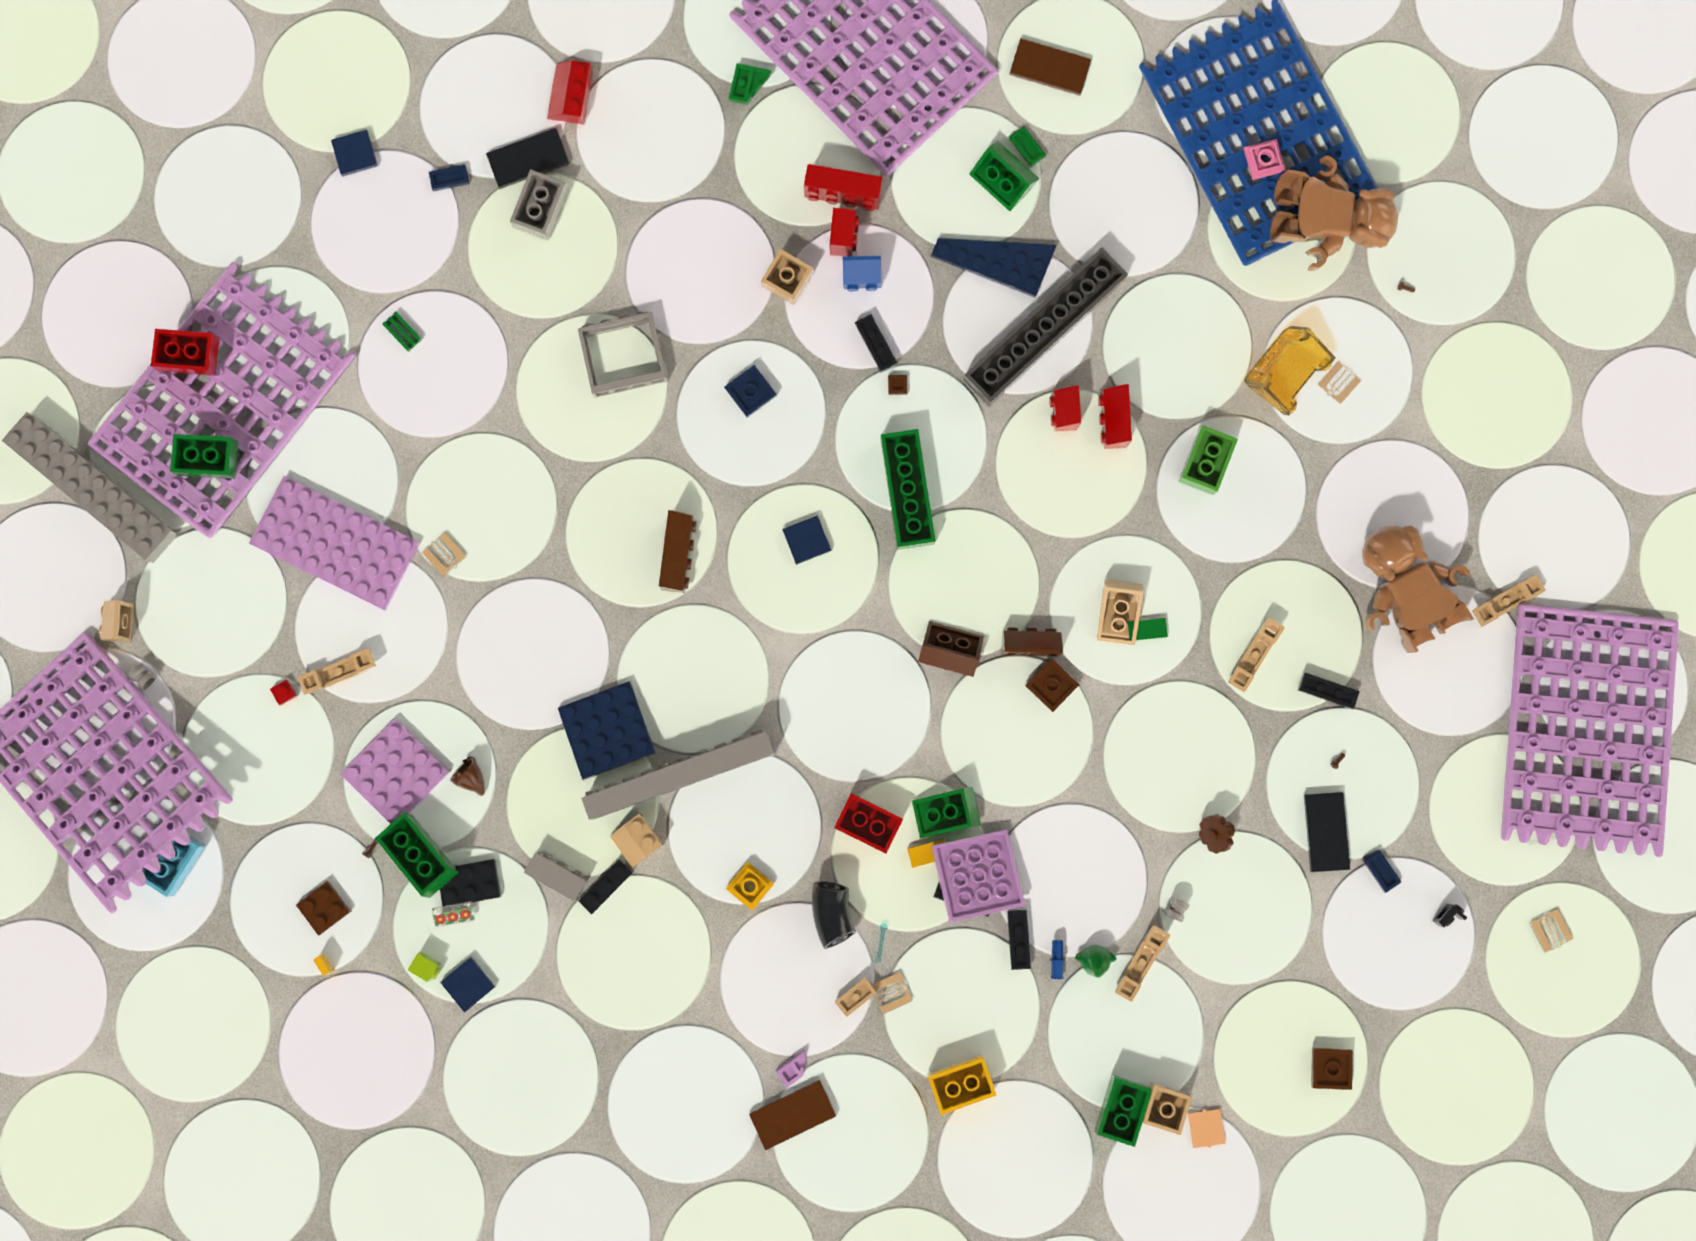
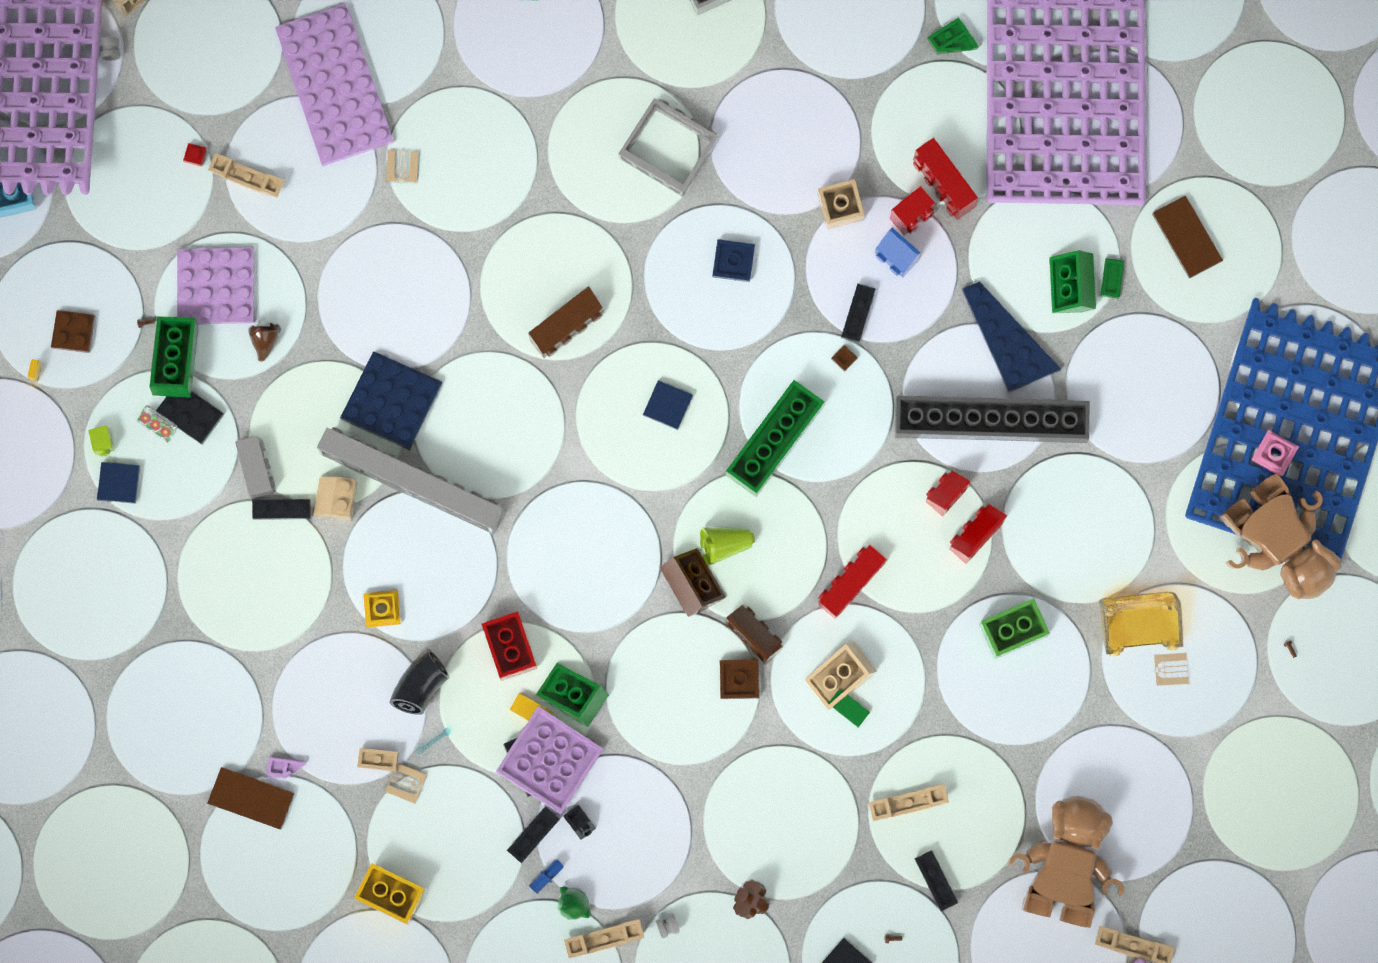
camera: 45 degrees right, 5 degrees down
none -> black bracket [563,804,596,840]
none -> lime cone [700,527,755,565]
none -> red brick [818,545,887,620]

